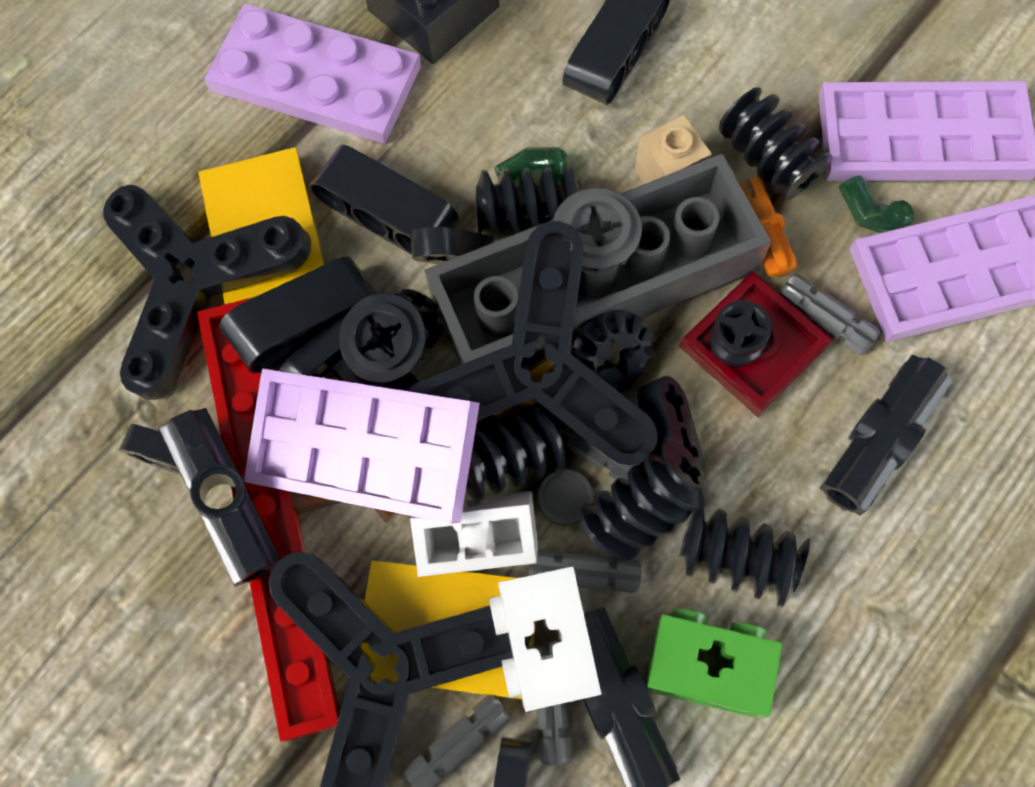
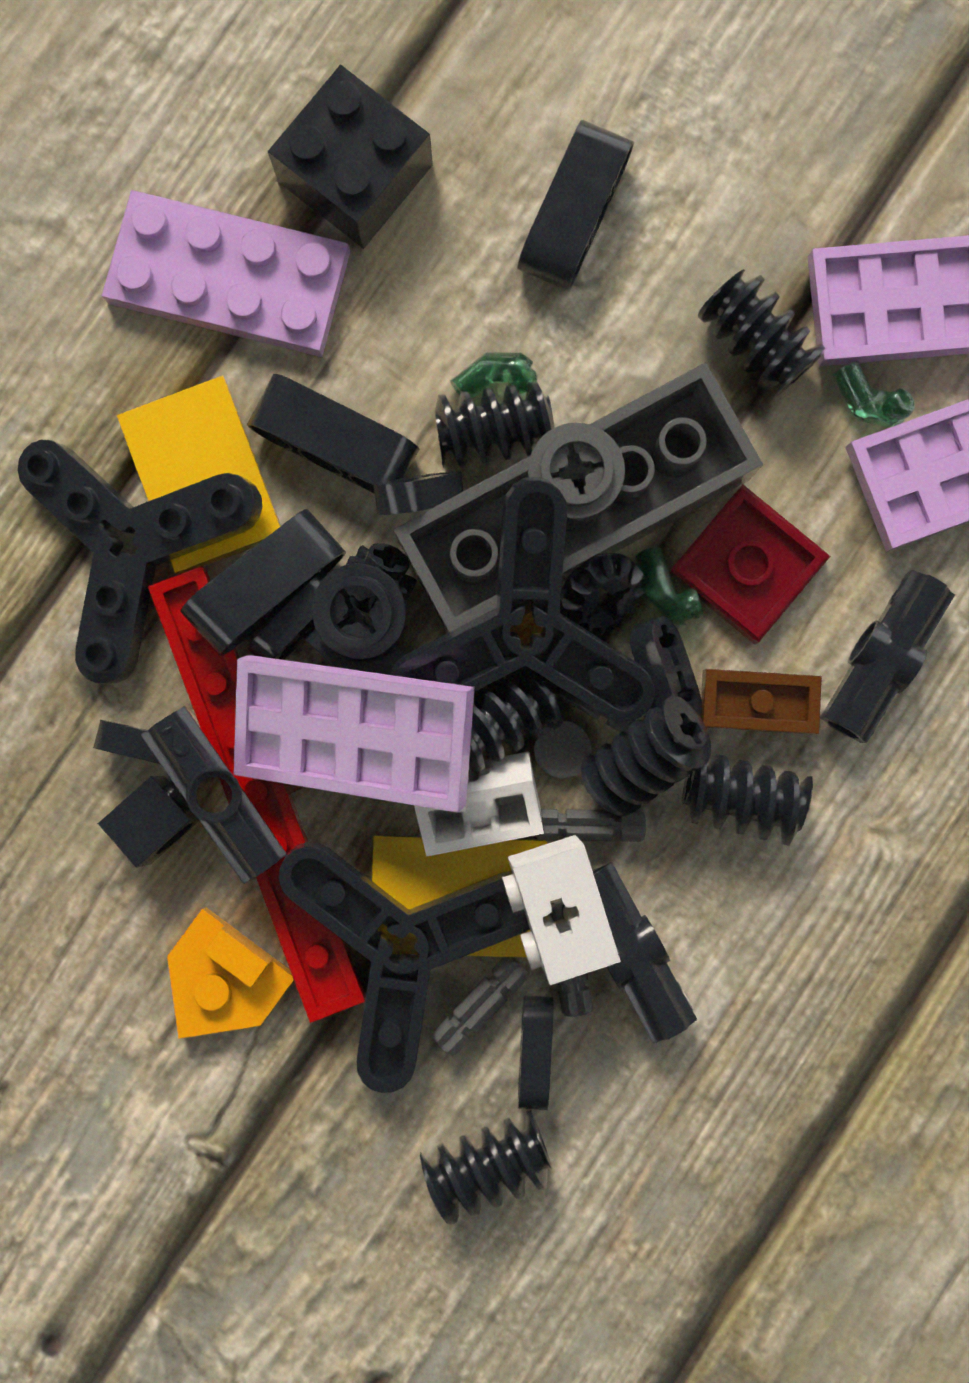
camera: 10 degrees left, 15 degrees up
tan brick [635,115,712,184] -> none
bright green brick [644,608,782,719] -> none
black wheel [709,300,772,368] -> none
orange axle [739,178,797,278] -> none
dark grey axle [780,274,880,355] -> none
none -> black brick [97,776,199,868]
none -> light orange plate [167,907,294,1039]
none -> clear green arm [635,547,703,626]
none -> reddish brown plate [700,669,822,735]

